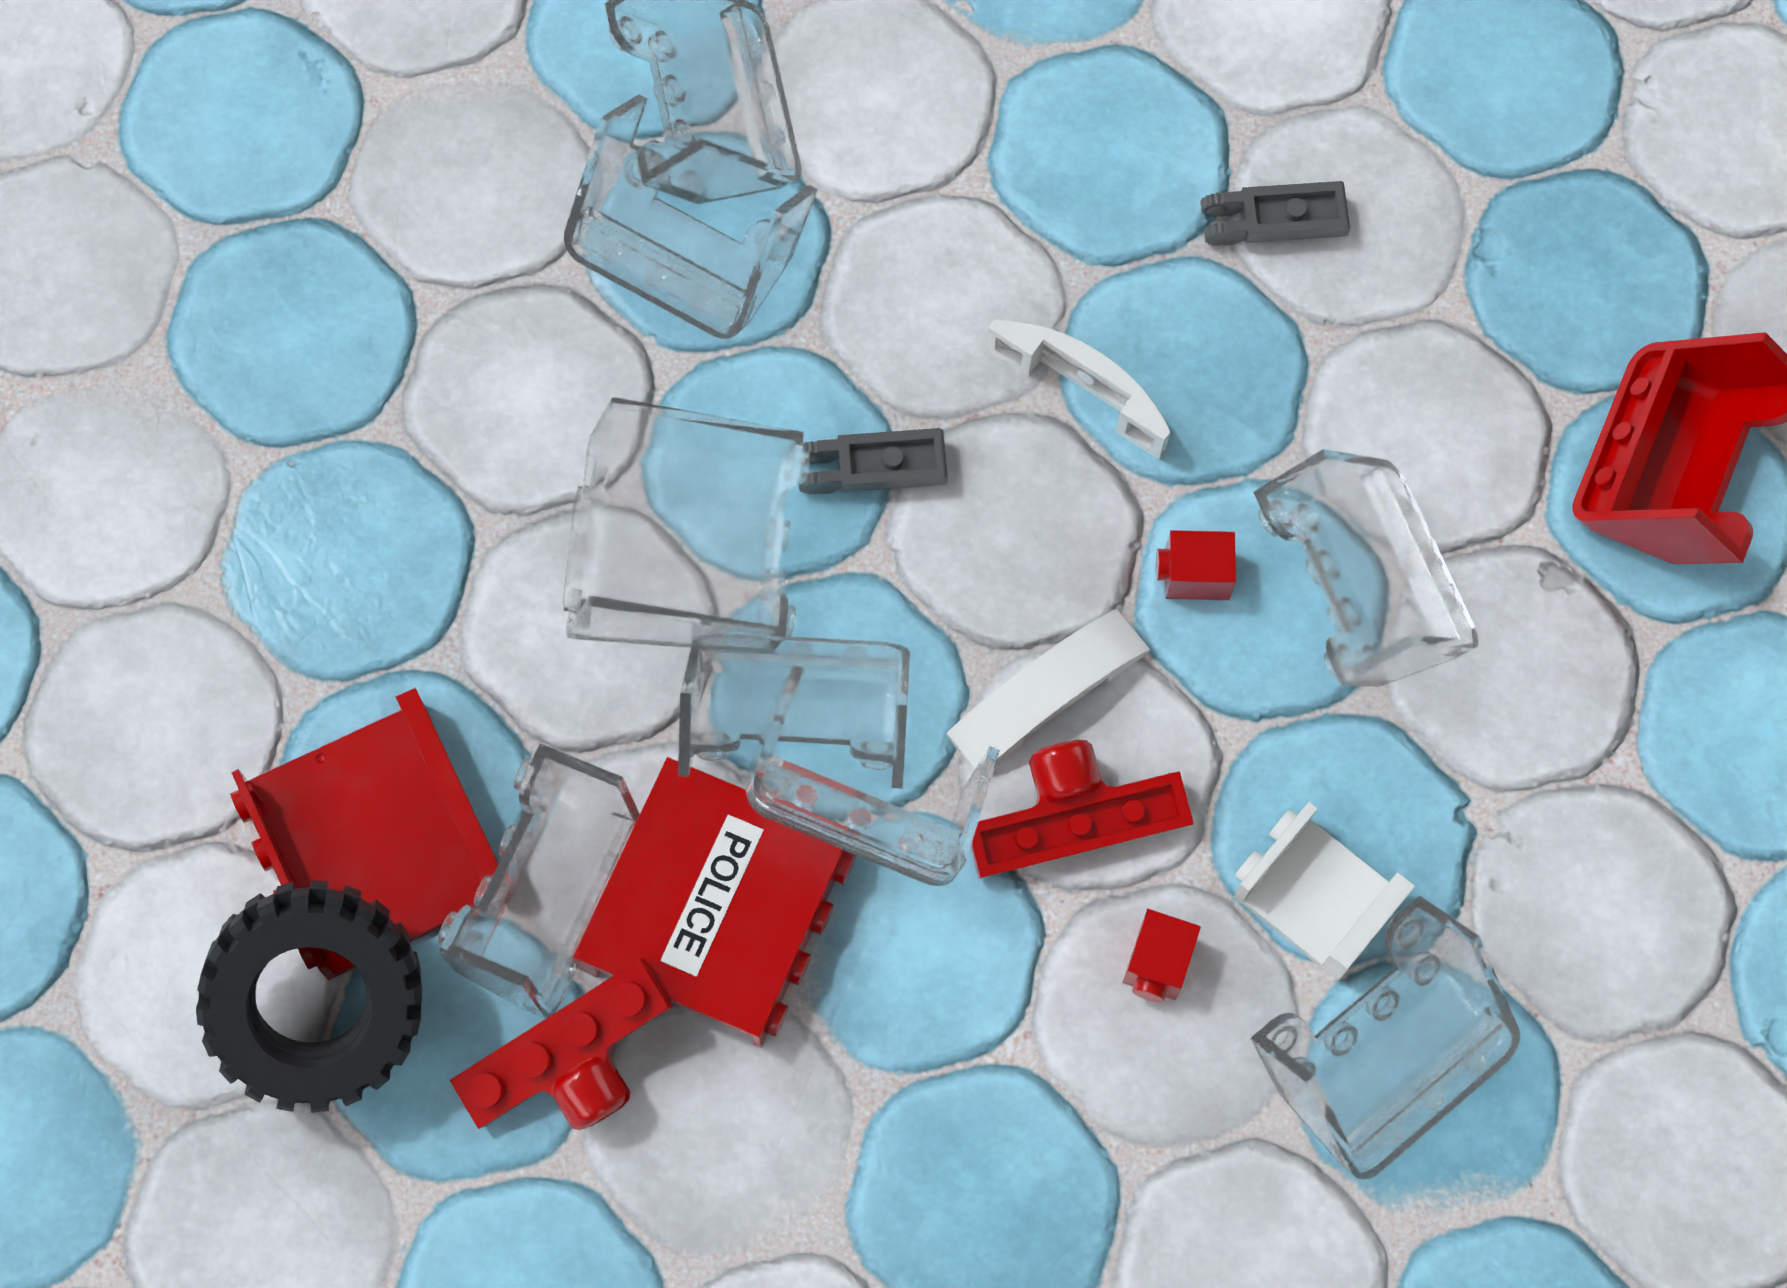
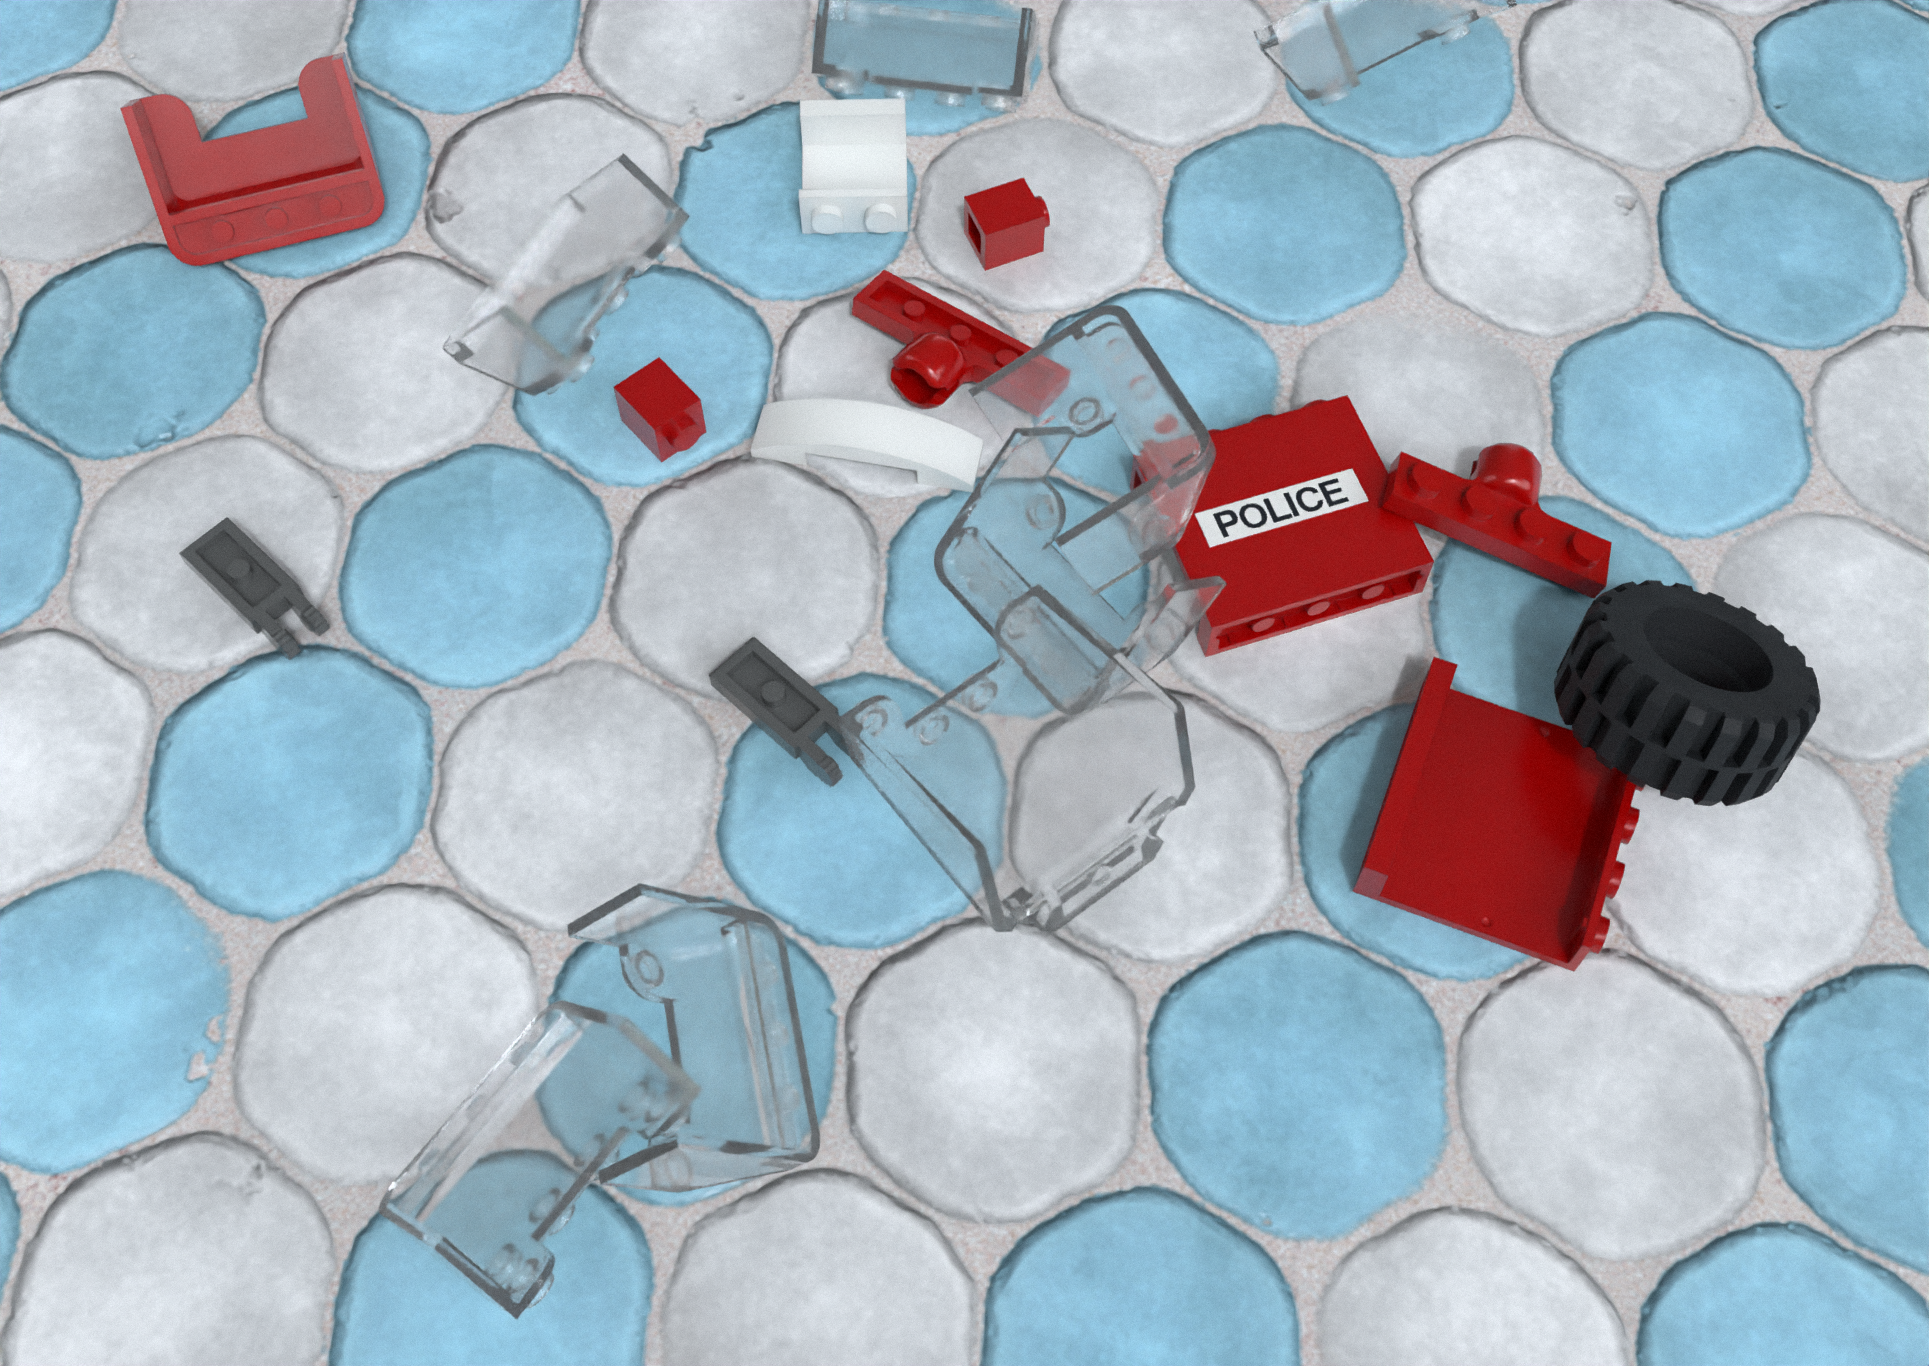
camera: 130 degrees left, 10 degrees down
clear windscreen [438,743,640,1019] -> none
white slope [986,319,1170,460] -> none

